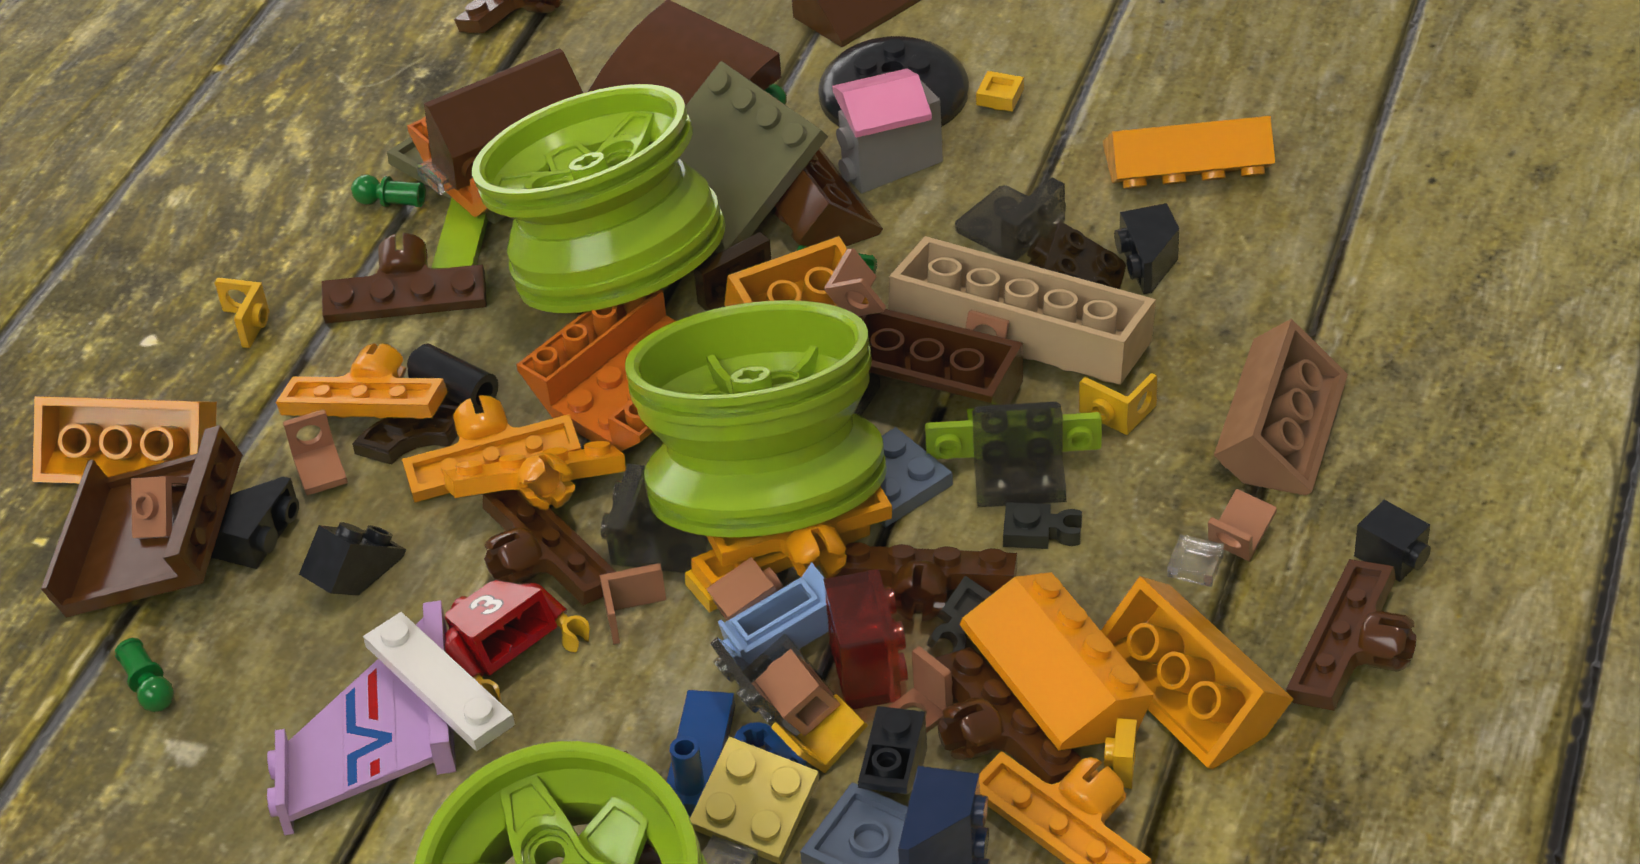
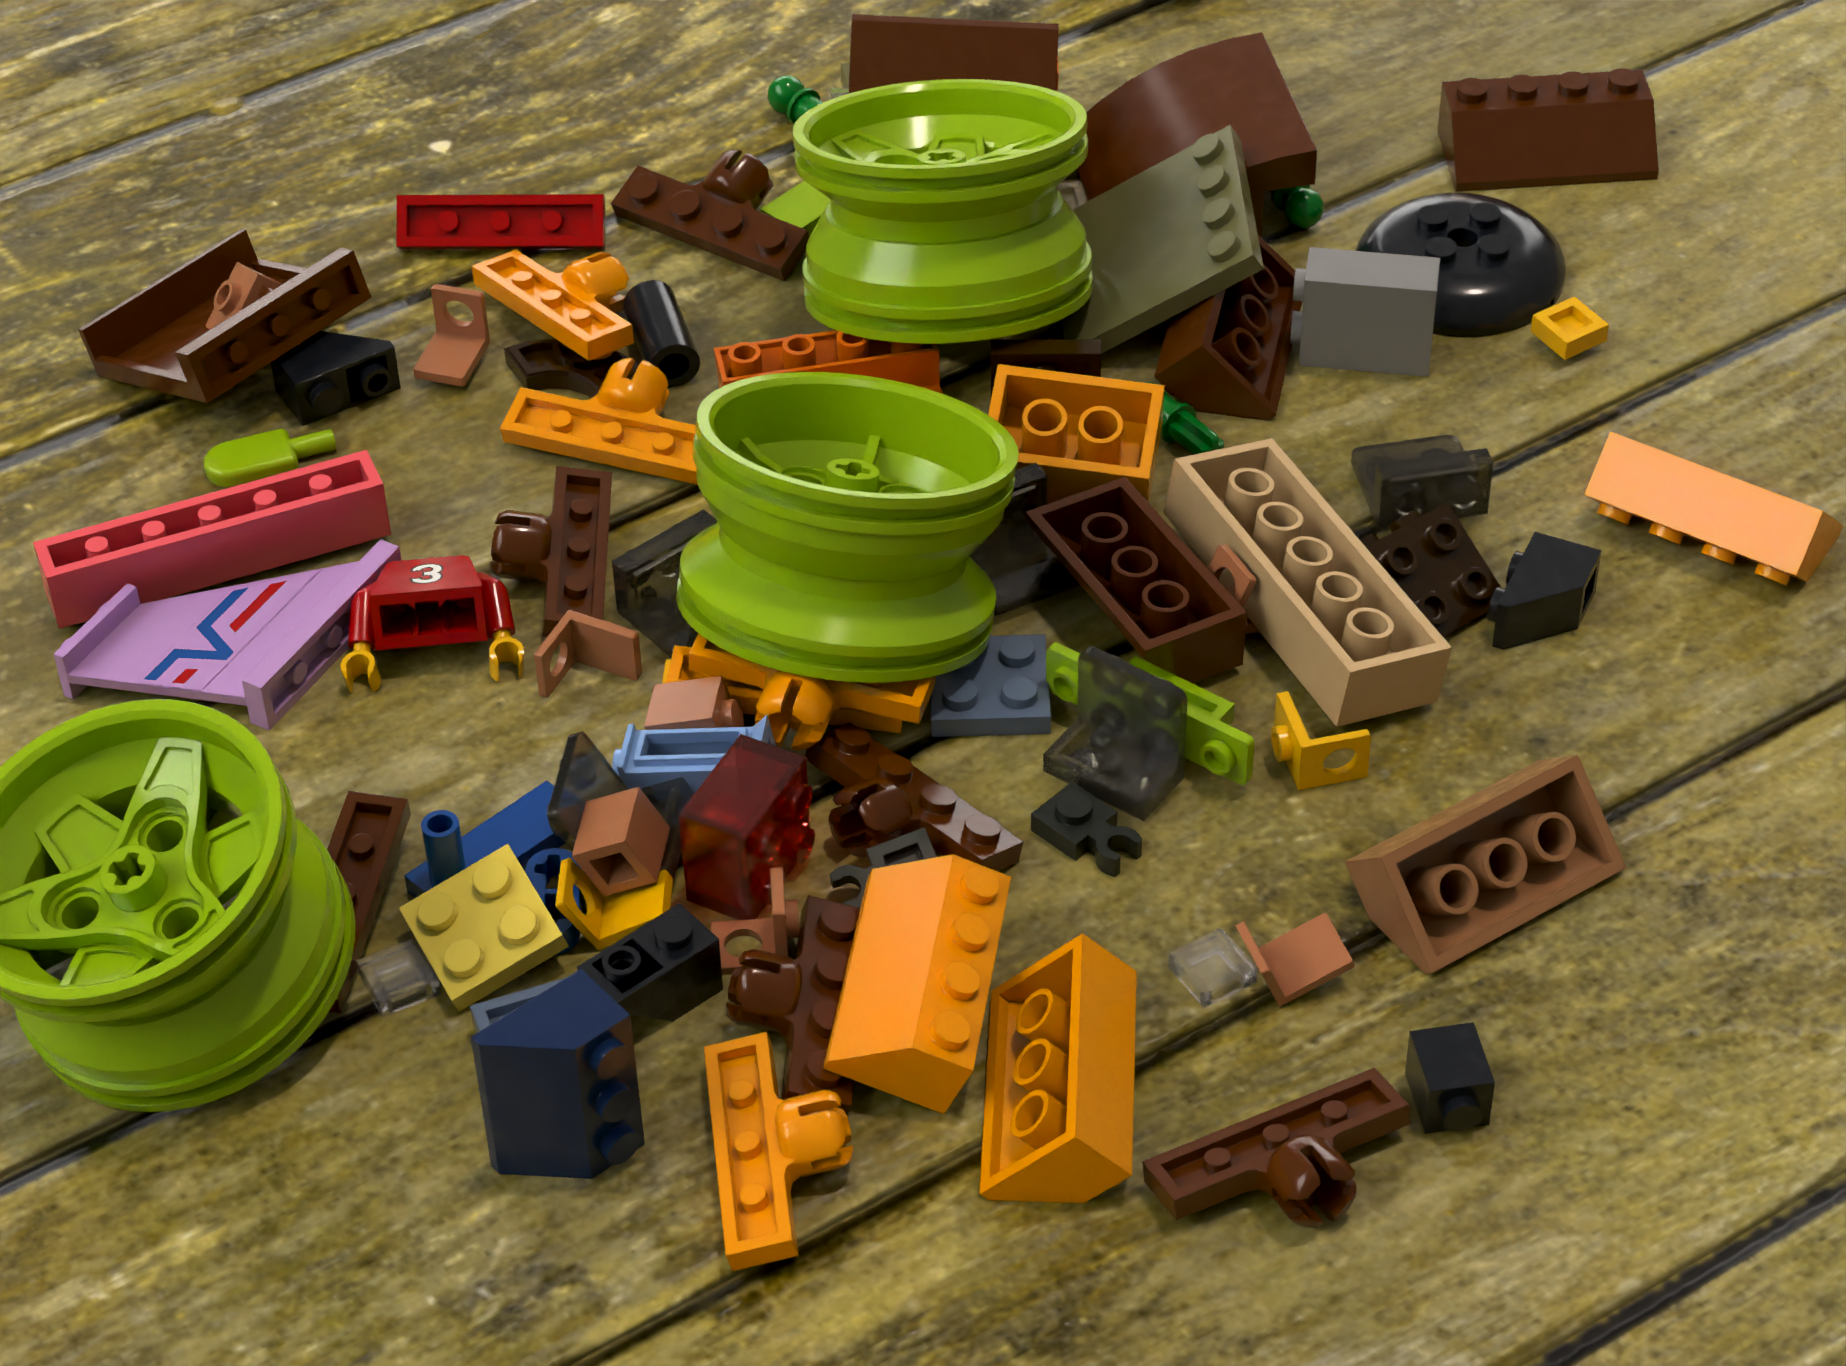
camera: 35 degrees right, 0 degrees up
light orange slope [32,396,217,484] -> none
green pin [115,638,174,712] -> none
yellow bracket [215,278,270,348] -> none
black slope [299,522,406,596] -> none
white plate [363,612,515,752] -> none
light orange plate [443,441,626,510] -> none
nougat bracket [824,248,886,316] -> none
bright pink slope [832,69,932,138] -> none
yellow plate [1104,718,1137,789] -> none
none -> coral brick [33,450,391,629]
none -> lime piece [204,428,337,488]
none -> red plate [396,194,605,249]

